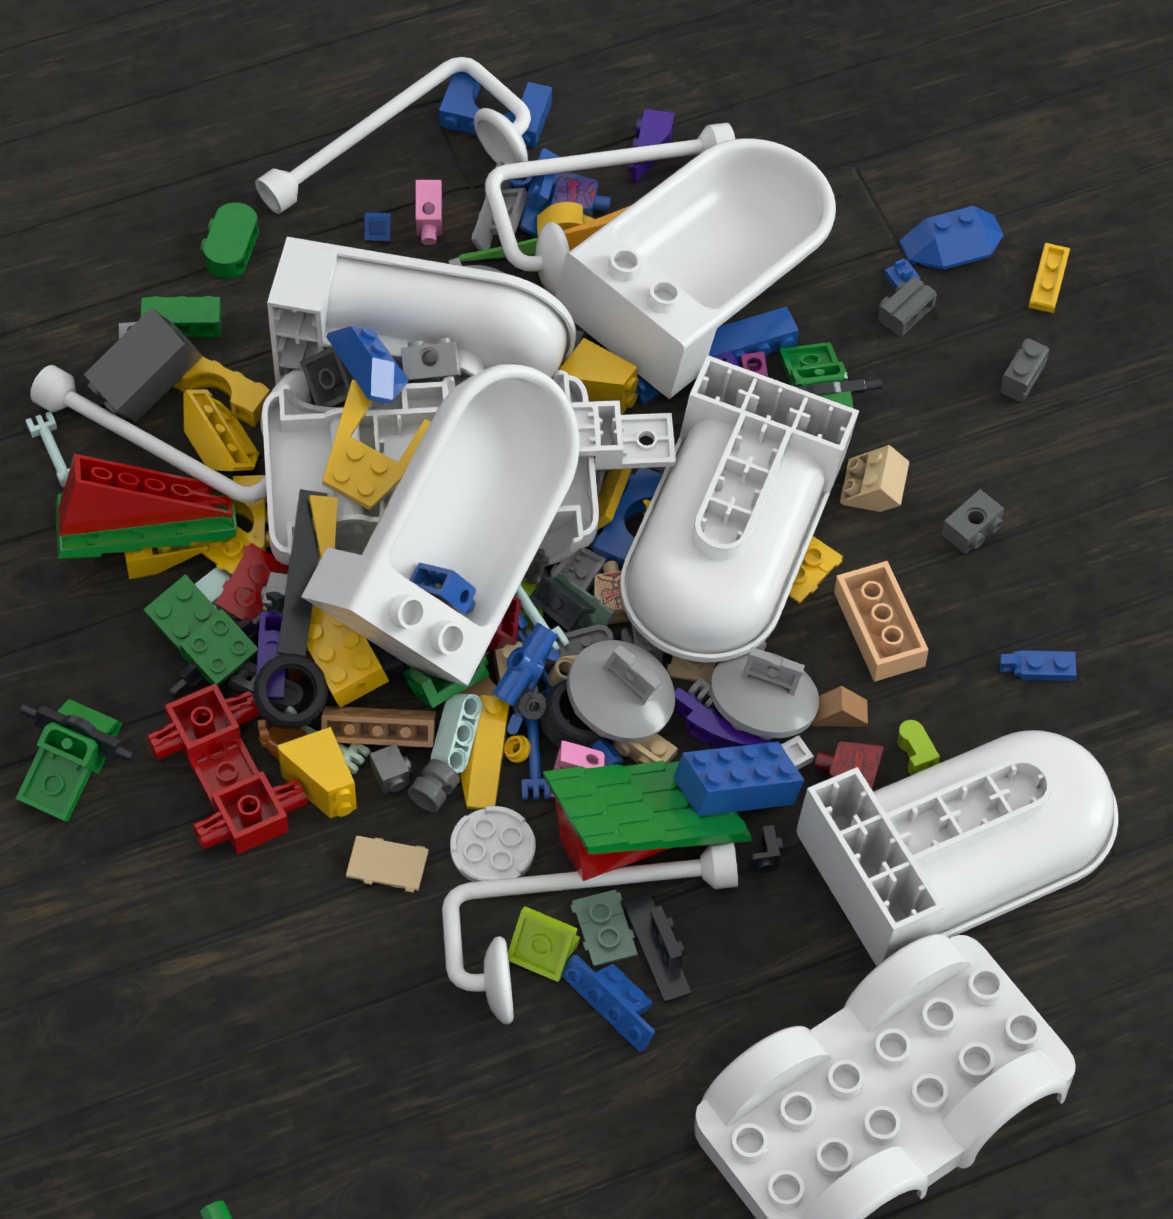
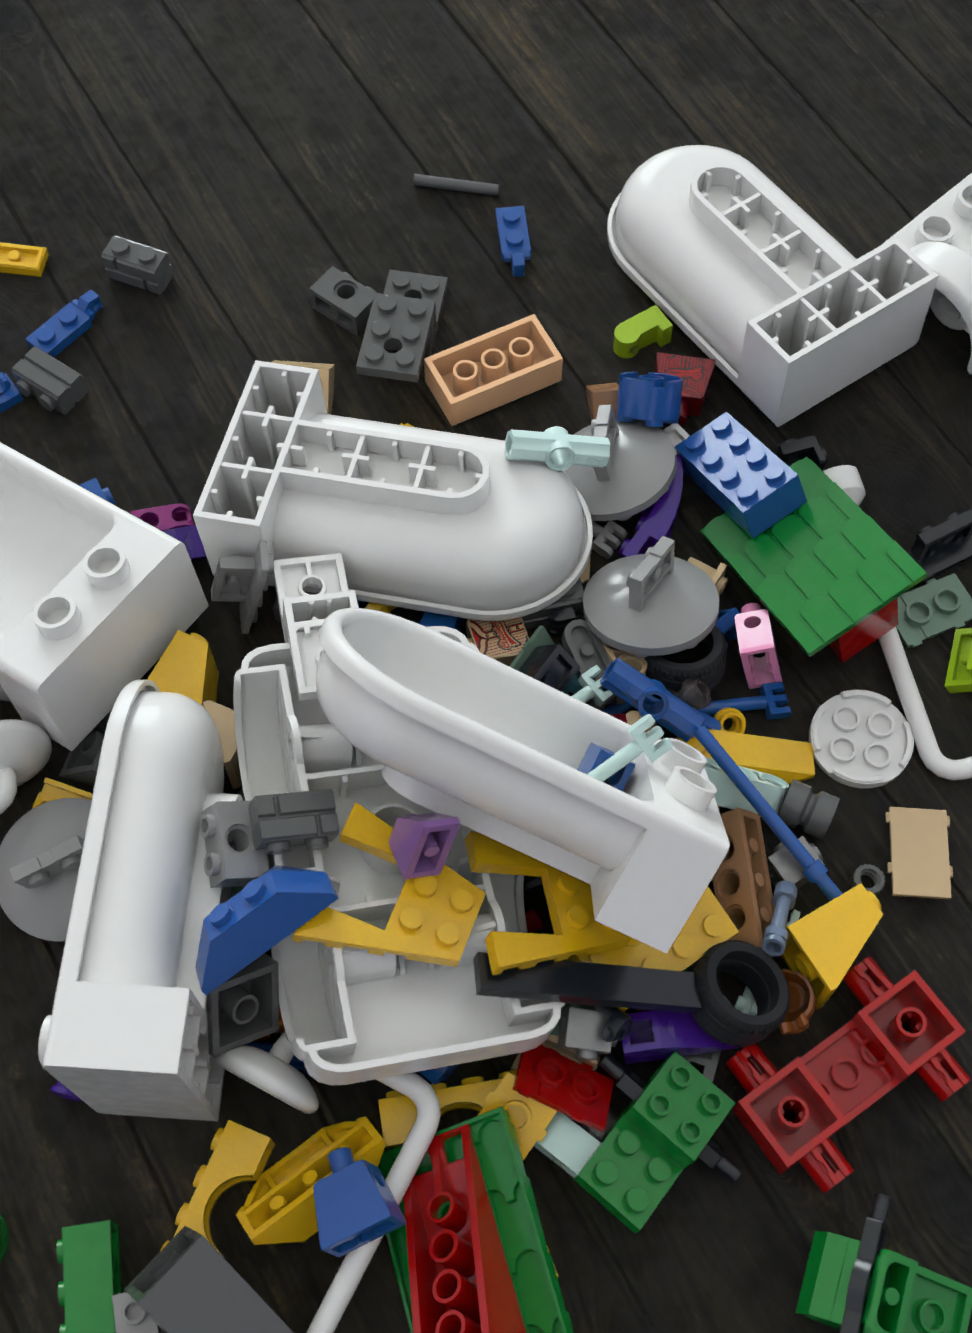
camera: 95 degrees left, 5 degrees up
green piece [780,342,882,408] -> none
none -> blue hinge [25,290,103,357]
none -> light grey bracket [211,541,274,634]
none -> dark grey brick [249,789,339,855]
none -> blue torso [313,1147,407,1257]
none -> dark grey bracket [356,270,448,383]
none -> medium lavender slope [388,813,461,880]
none -> dark grey piece [413,174,499,196]
none -> light aqua piece [505,426,610,471]
none -> light aqua hinge [587,714,673,782]
none -> blue brick [616,372,683,427]
none -> blue bar [693,725,843,901]
none -> sand blue bar [762,880,797,956]
none -> dark grey axle [850,864,885,896]

